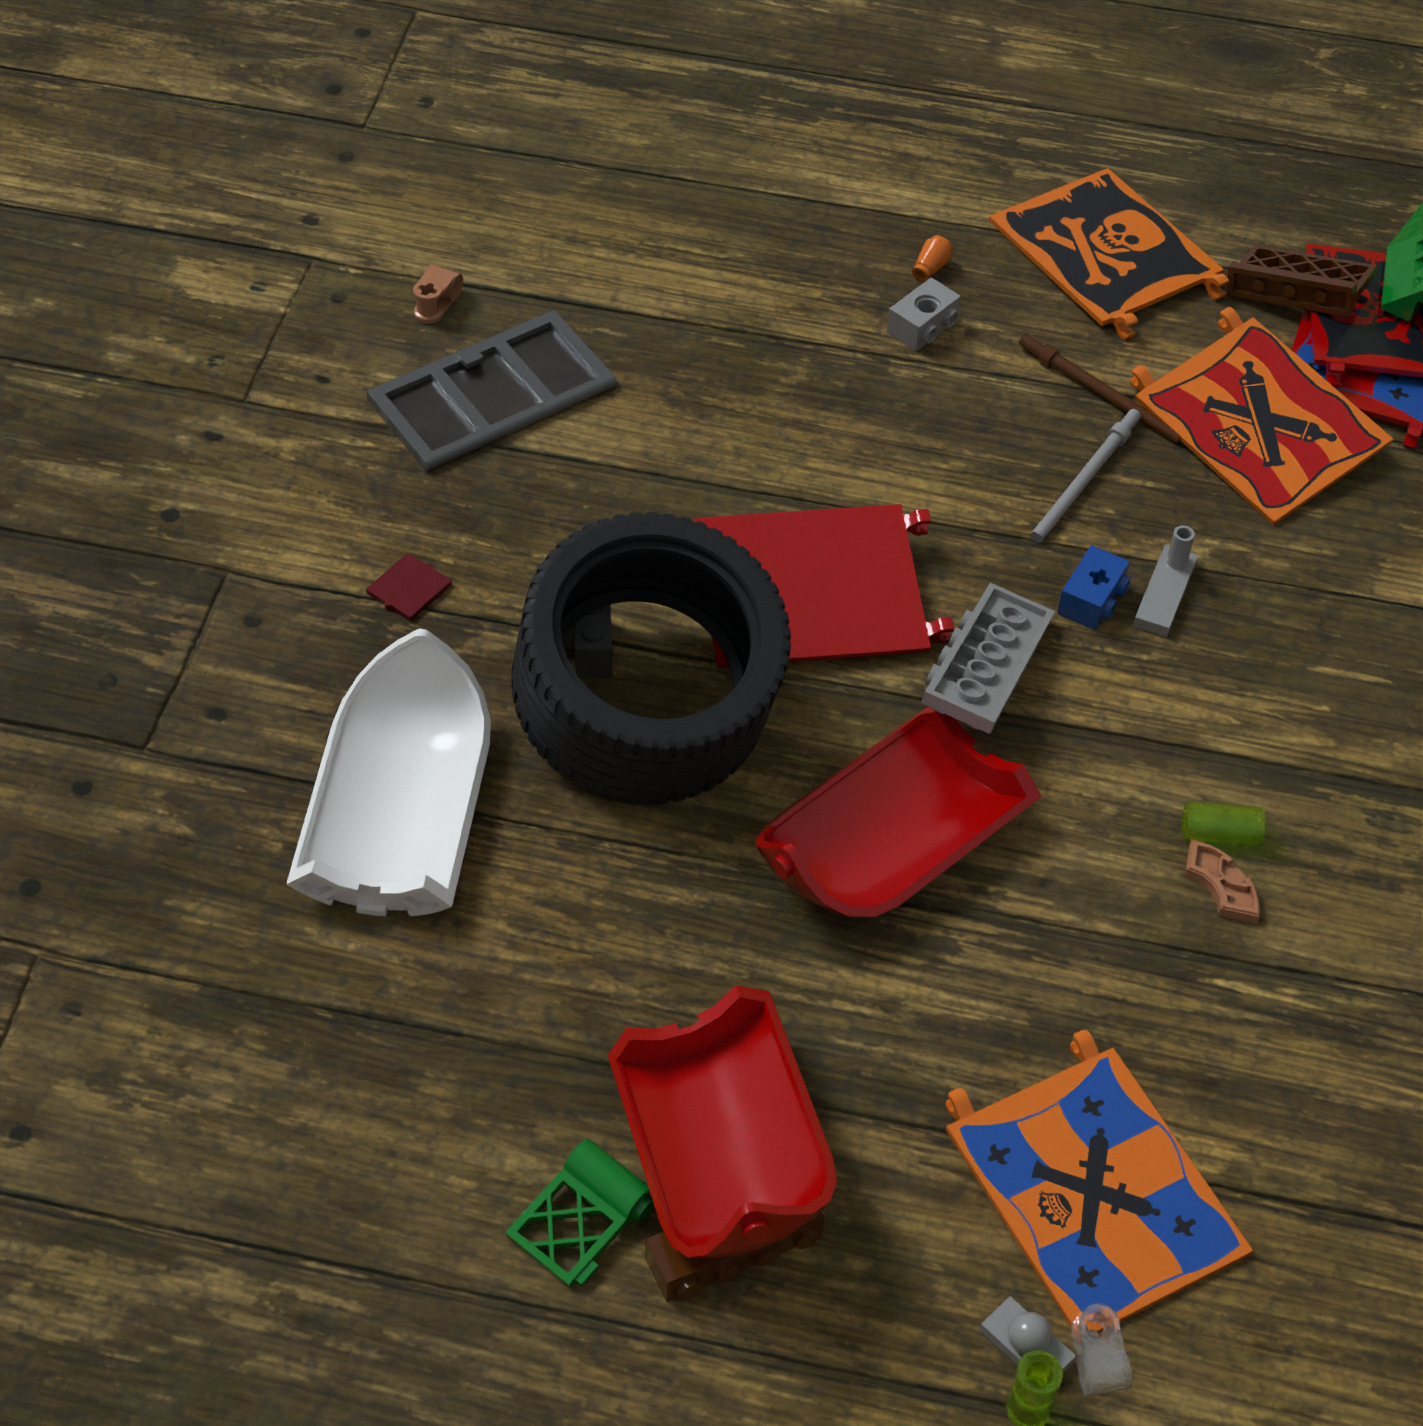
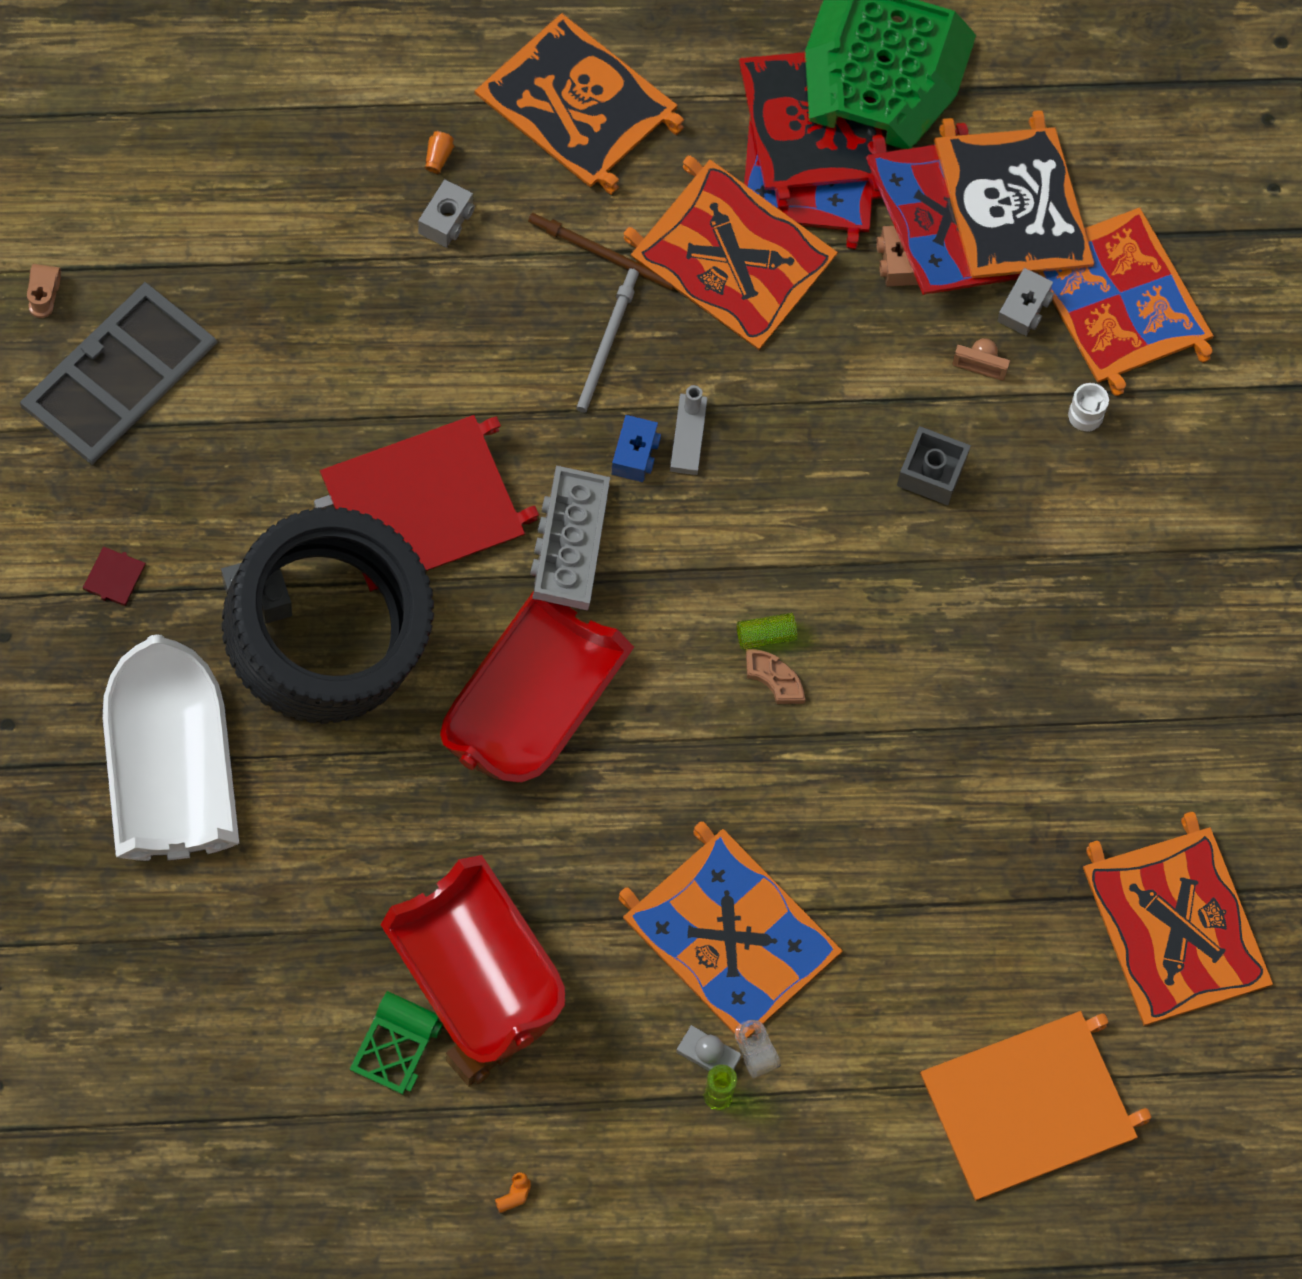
camera: 20 degrees left, 15 degrees up
reddish brown fence [1227,245,1377,317] -> none

